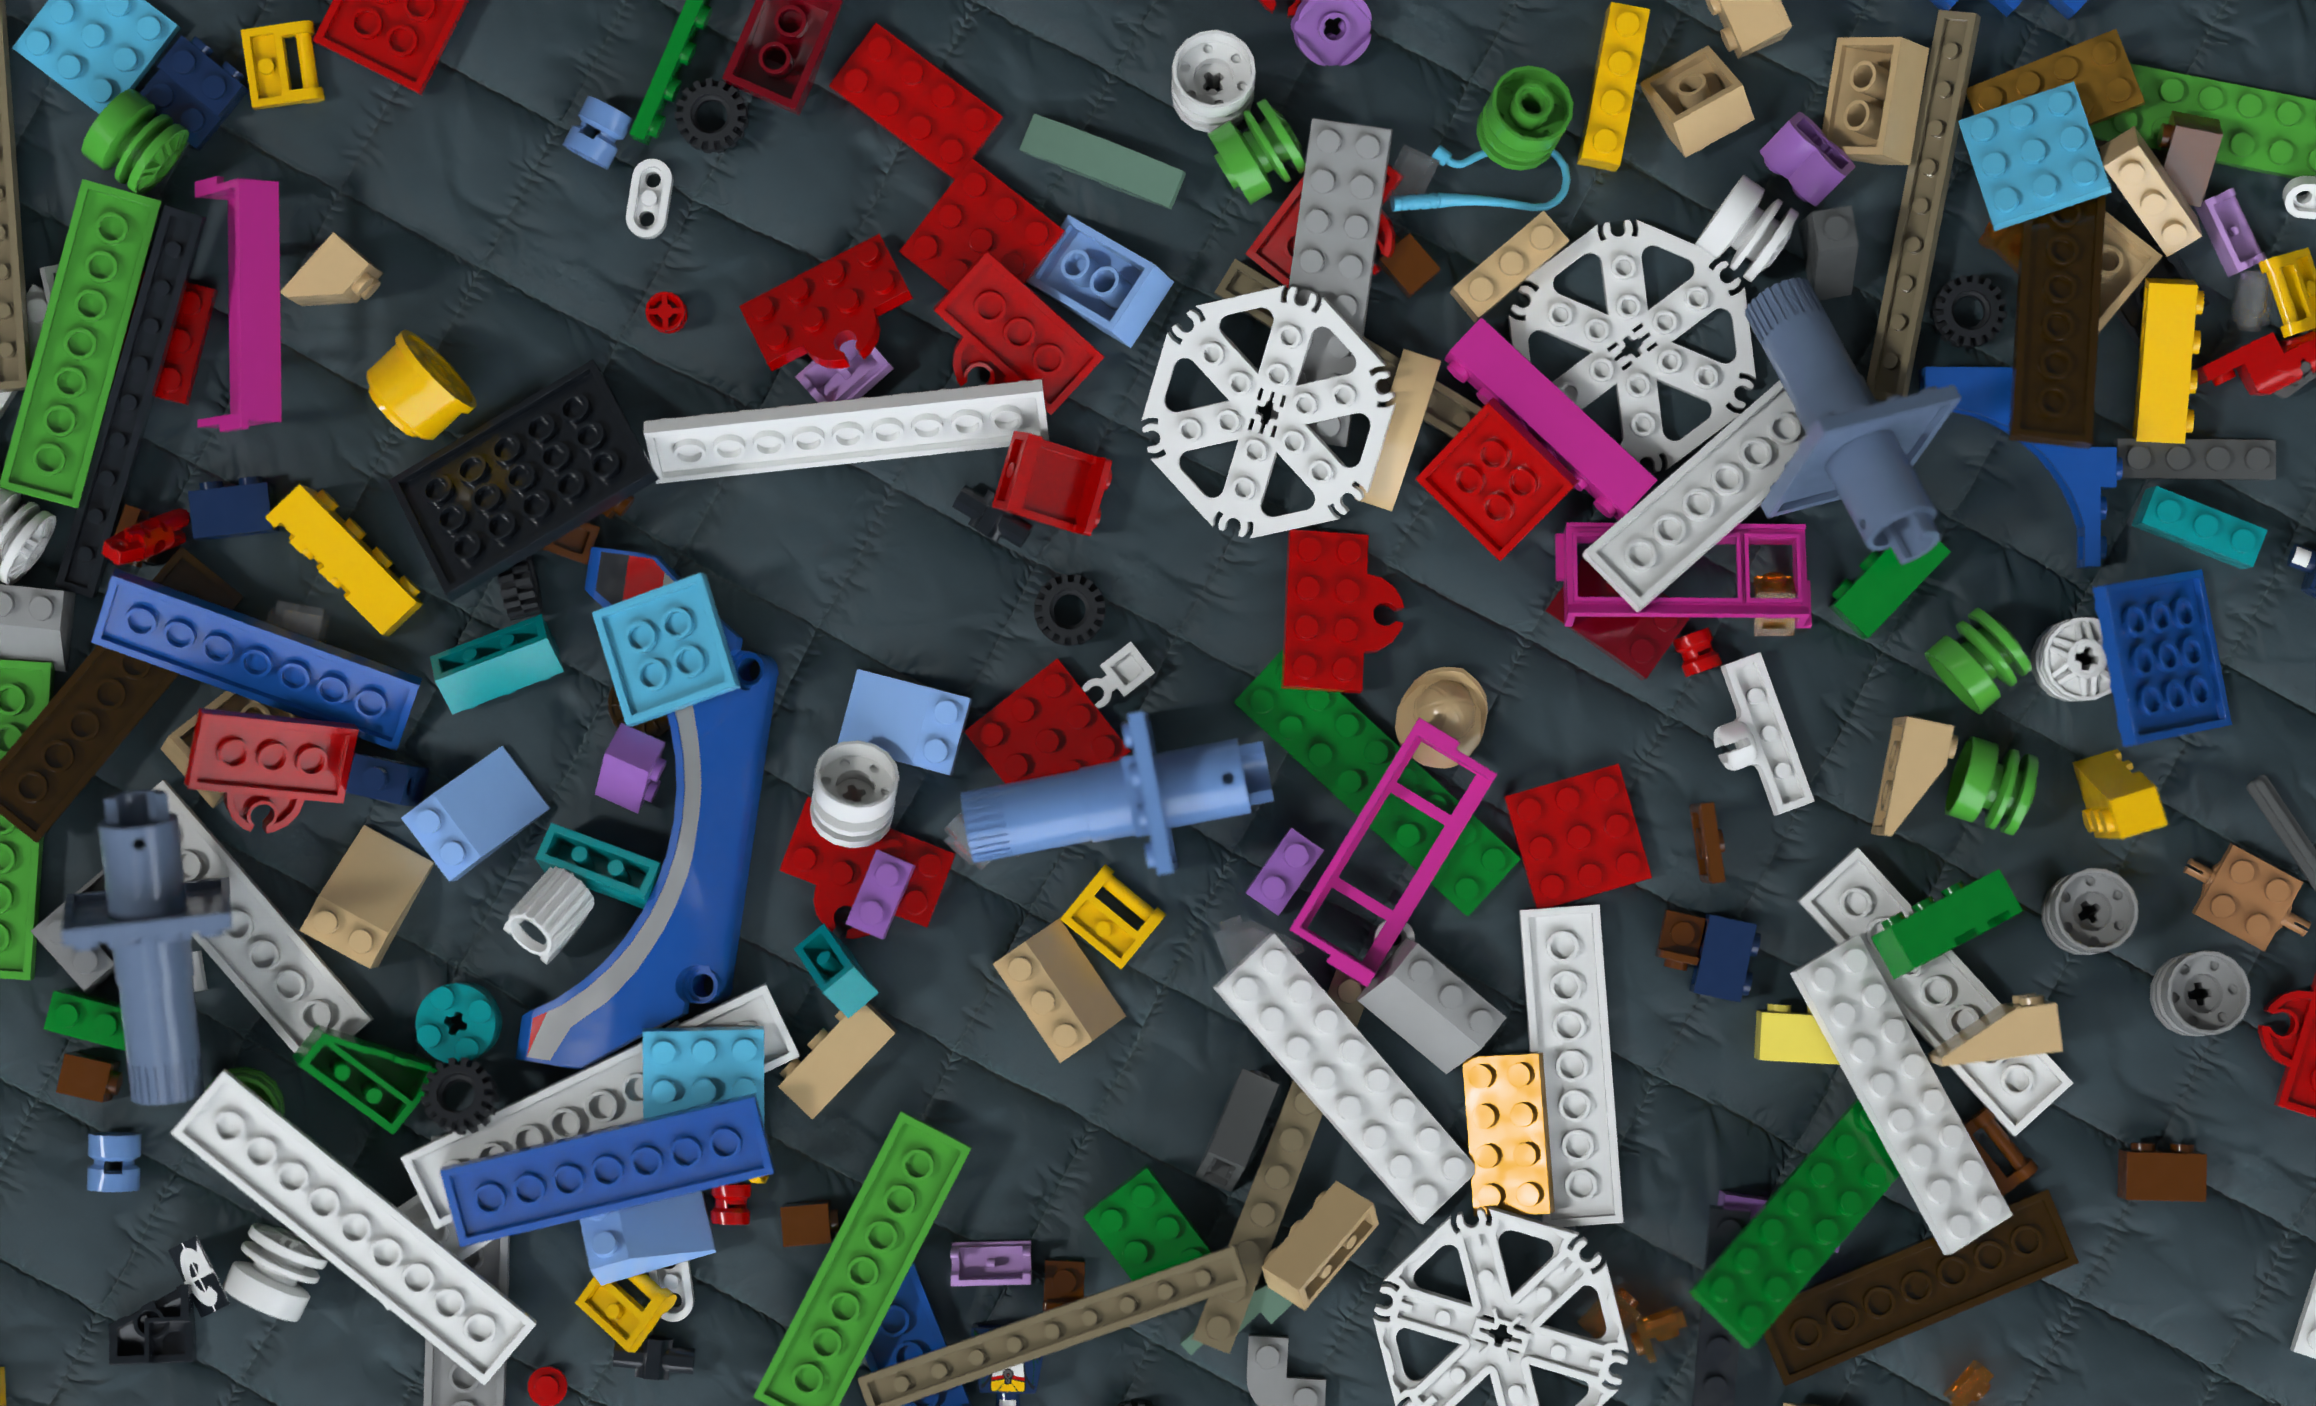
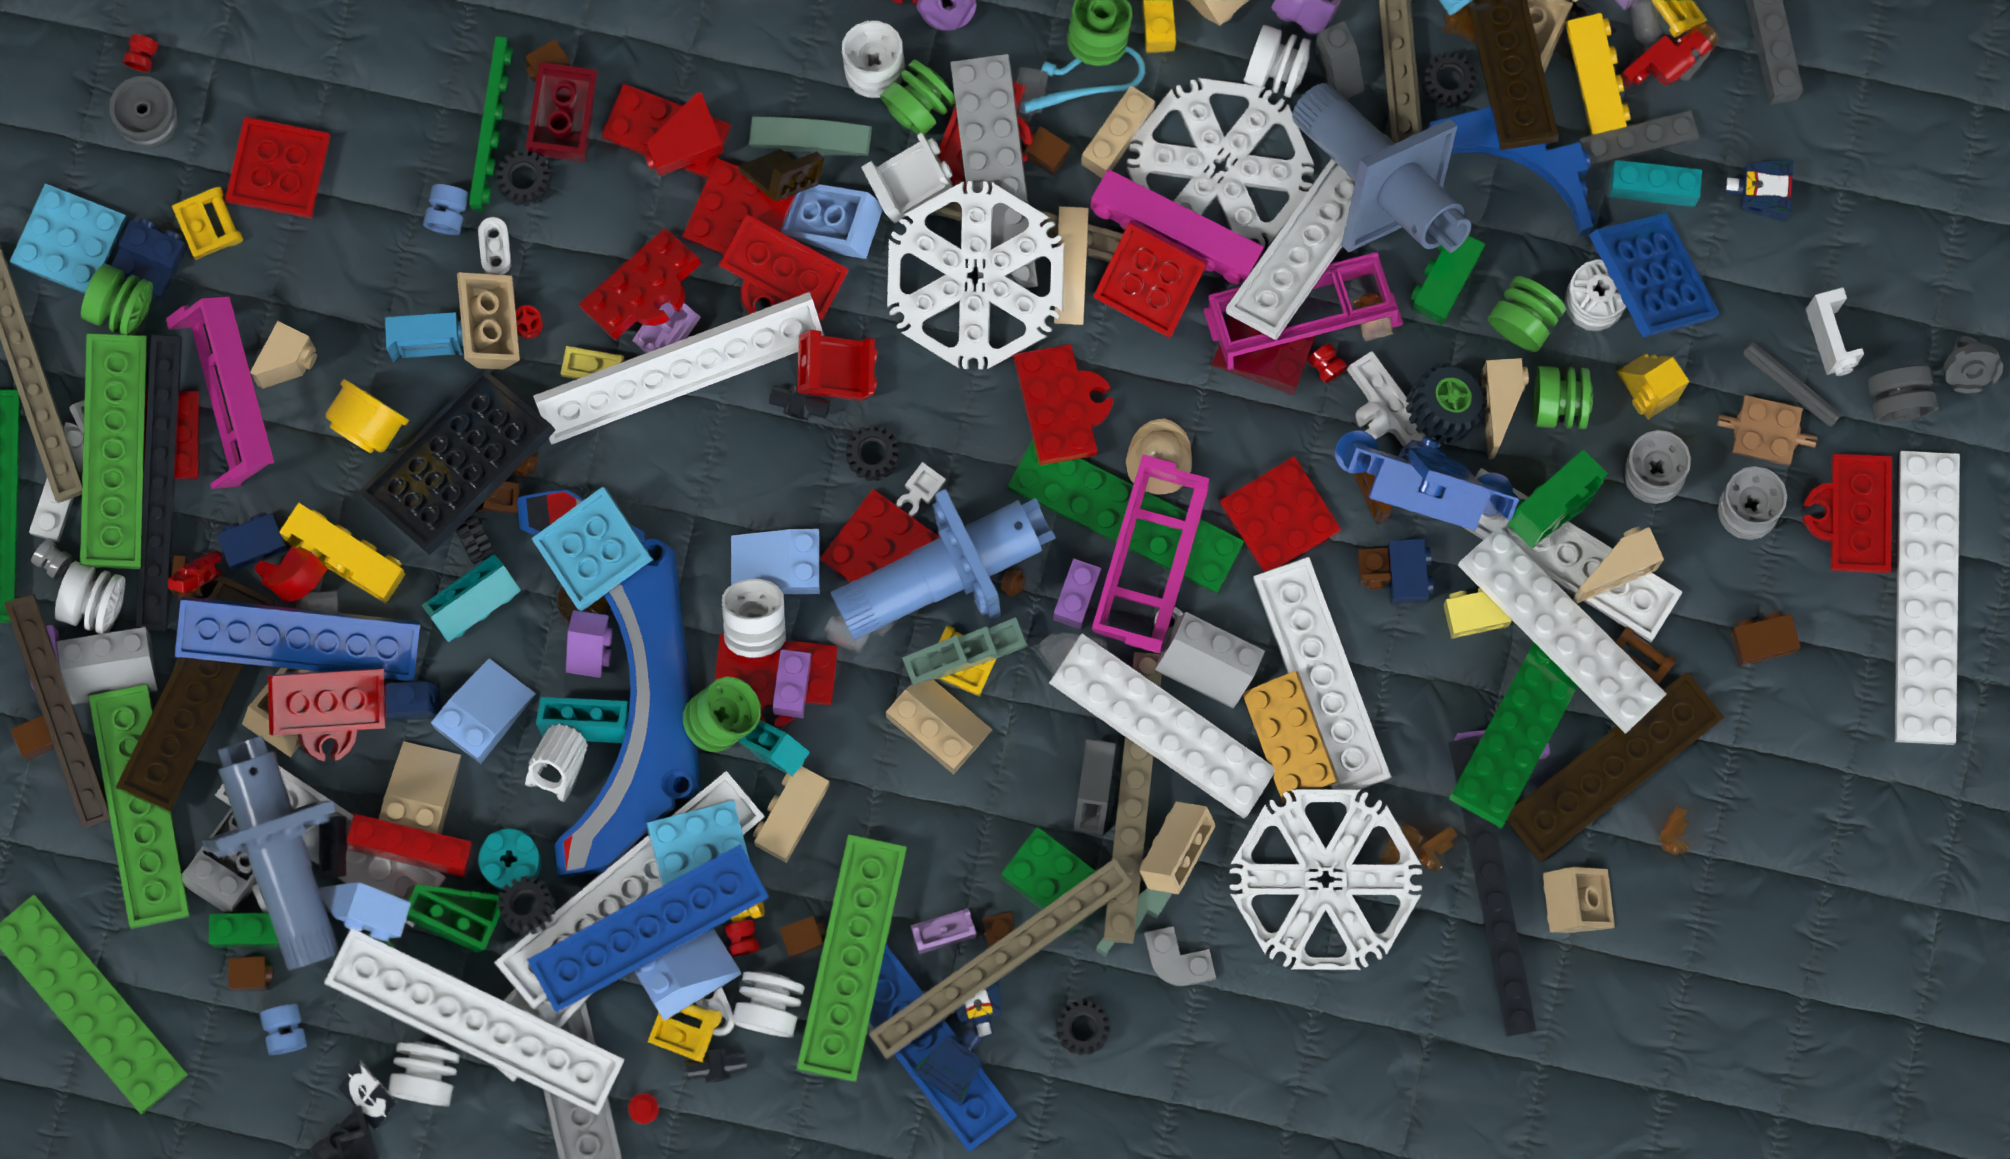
camera: 20 degrees left, 10 degrees down
none -> red brick [254,546,328,602]
none -> black plate [319,816,347,879]
none -> light blue slope [319,882,411,942]
none -> red brick [346,814,472,878]
none -> dark azure window [385,312,463,363]
none -> tan slope [457,272,520,370]
none -> light yellow plate [561,346,624,379]
none -> red slope [644,92,724,177]
none -> bright green wheel [683,677,761,752]
none -> white wheel [732,972,805,1037]
none -> dark brown bracket [738,150,825,202]
none -> white panel [862,132,954,223]
none -> sand green slope [902,617,1028,686]
none -> reddish brown plate [1001,568,1026,598]
none -> piece [1335,430,1519,531]
none -> black wheel [1406,363,1487,444]

